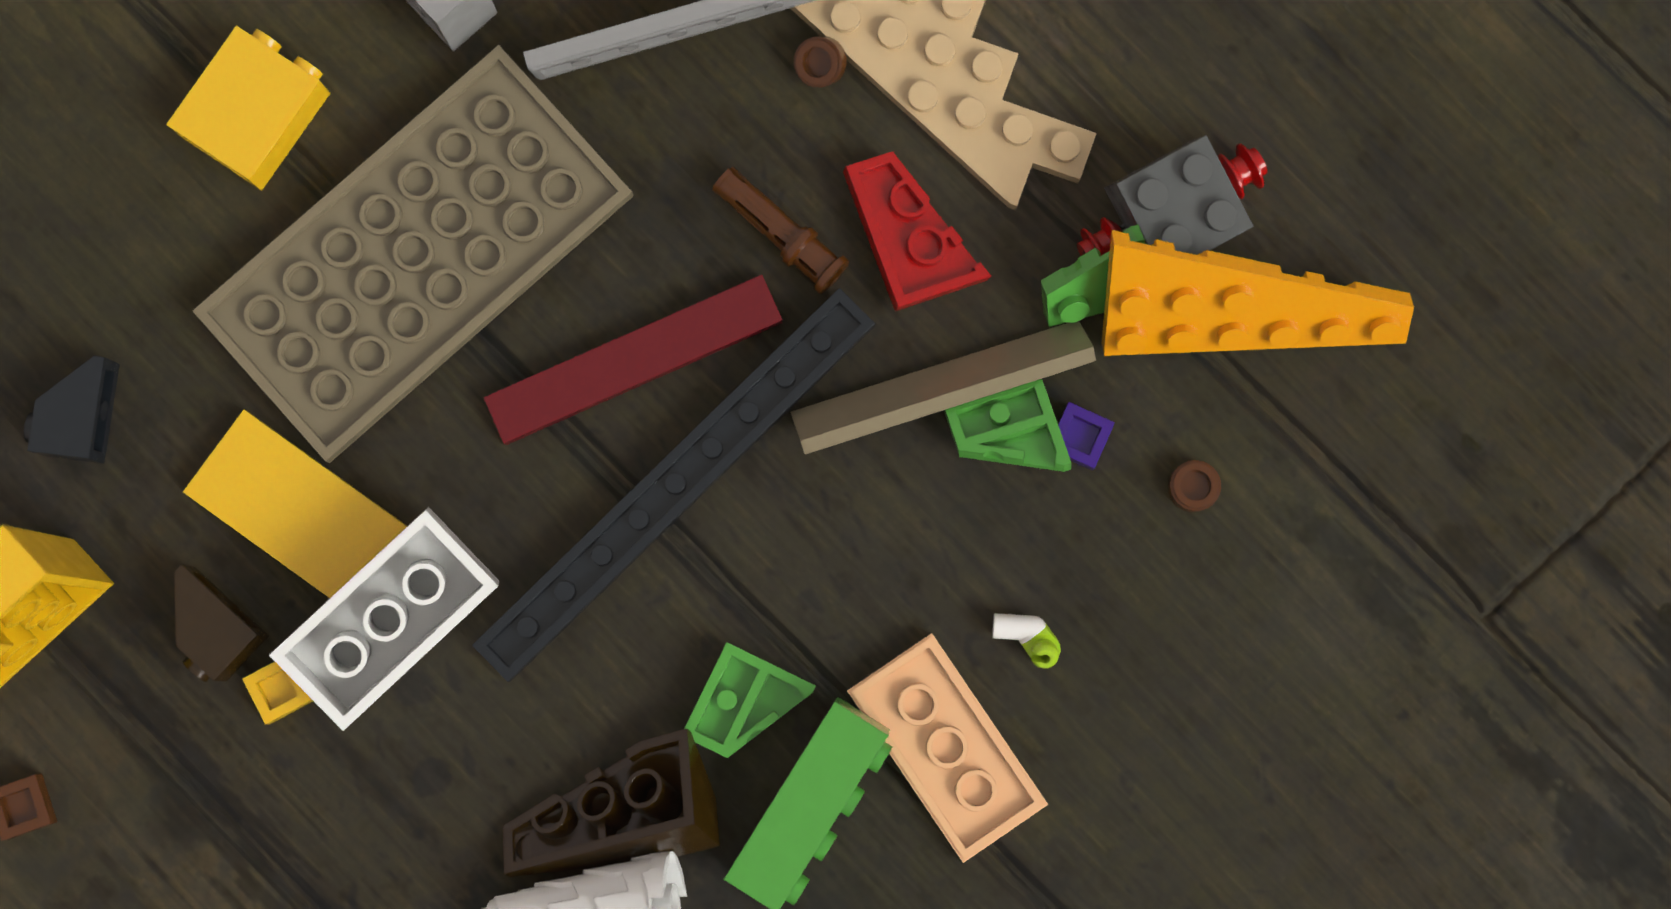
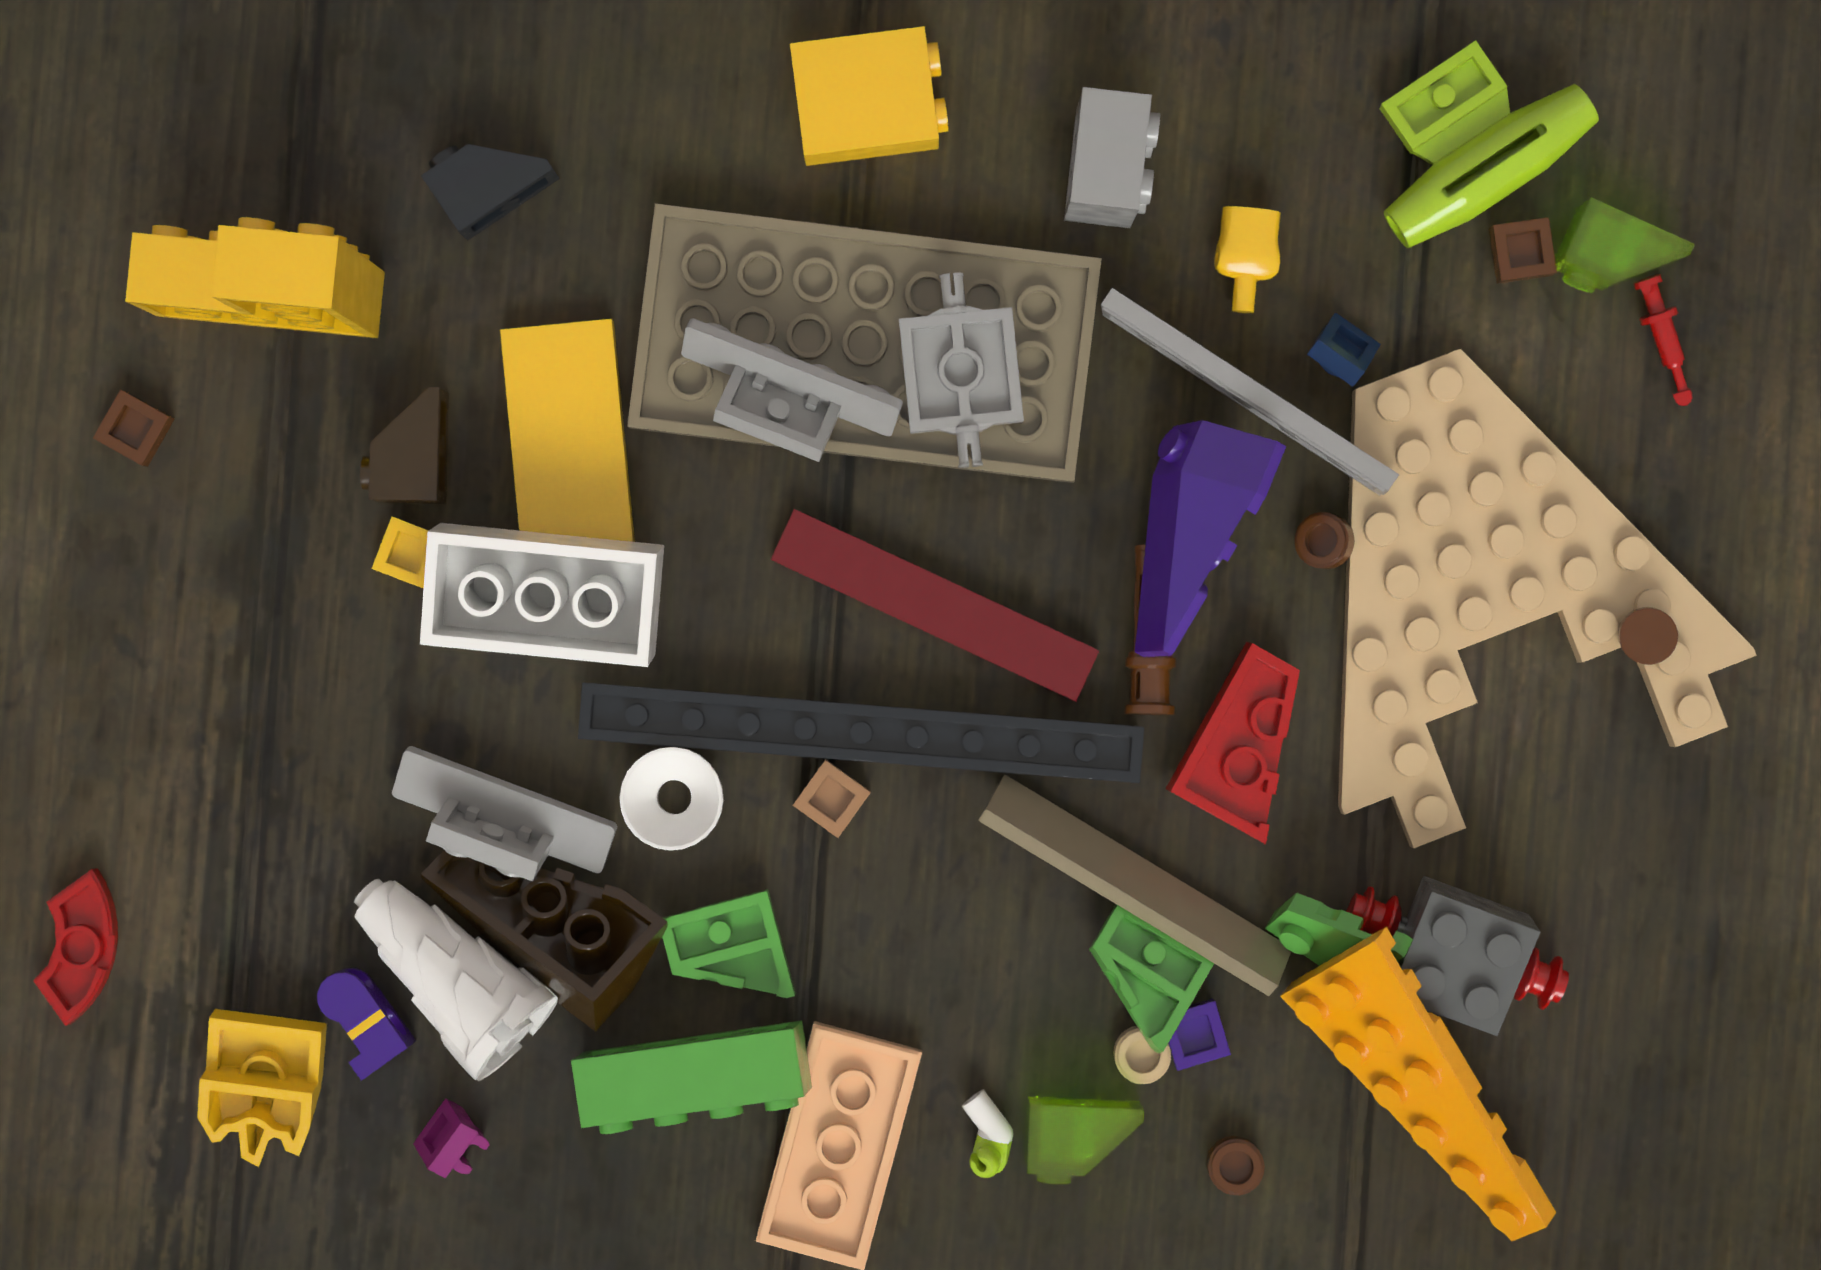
camera: 55 degrees right, 5 degrees up
none -> light grey bracket [392,746,617,881]
none -> white piece [620,747,724,850]
none -> light grey bracket [681,318,903,462]
none -> medium nougat tile [793,759,871,838]
none -> light grey plate [899,272,1024,468]
none -> clear neon green slope [1025,1096,1144,1184]
none -> tan tile [1113,1026,1171,1084]
none -> dark purple wedge [1135,420,1286,657]

